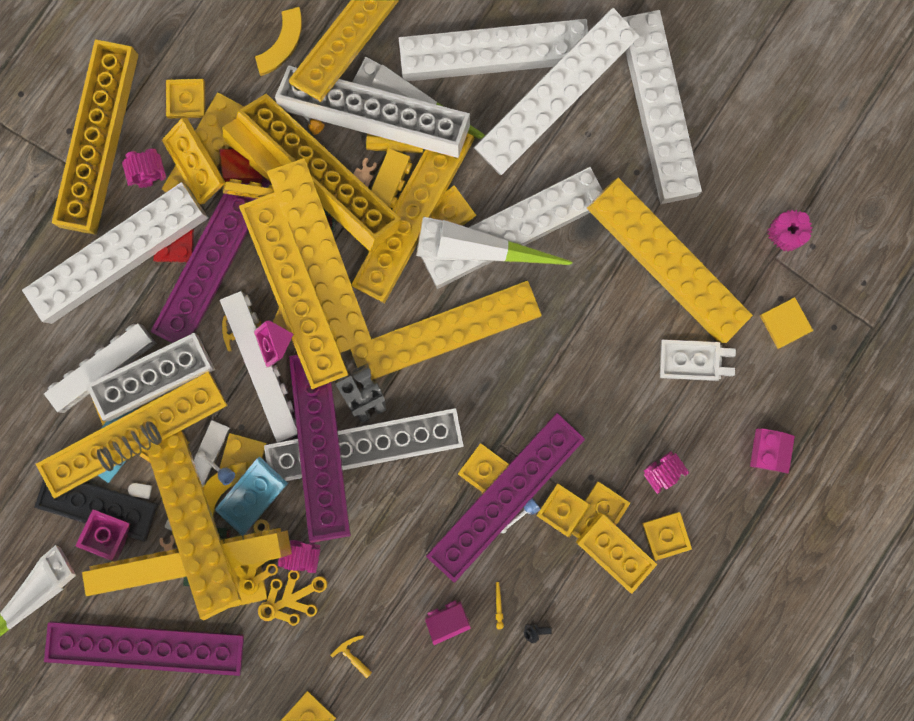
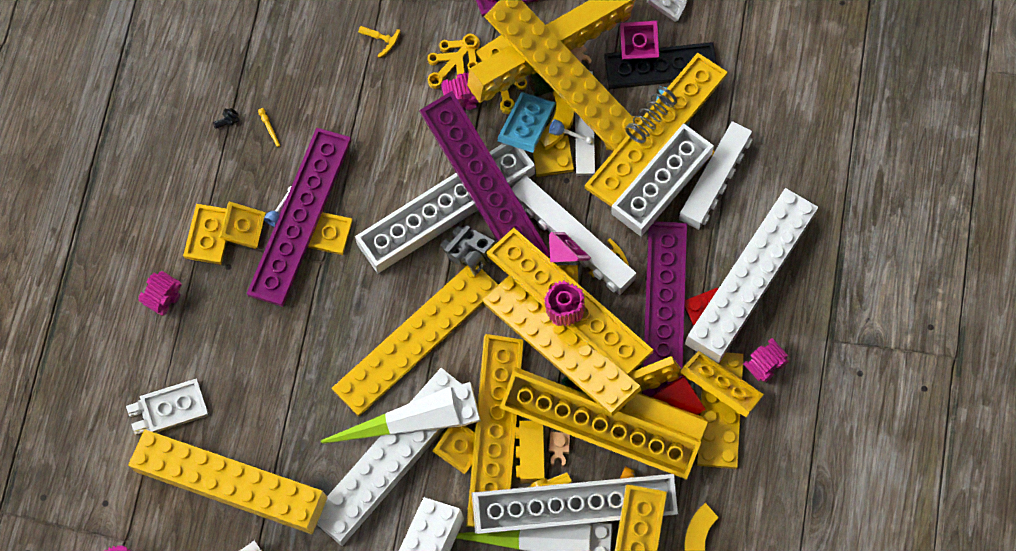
camera: 160 degrees right, 15 degrees down
yellow brick [52,39,138,235] -> none
white piece [128,483,152,499] -> none
yellow tile [166,79,205,119] -> none
dark pink slope [425,600,471,645] -> none
yellow plate [576,513,657,594] -> none
yellow tile [642,512,692,561] -> none
dark pink slope [750,428,795,474] -> none
yellow tile [760,297,813,349] -> none
none -> dark pink brick [544,280,585,326]

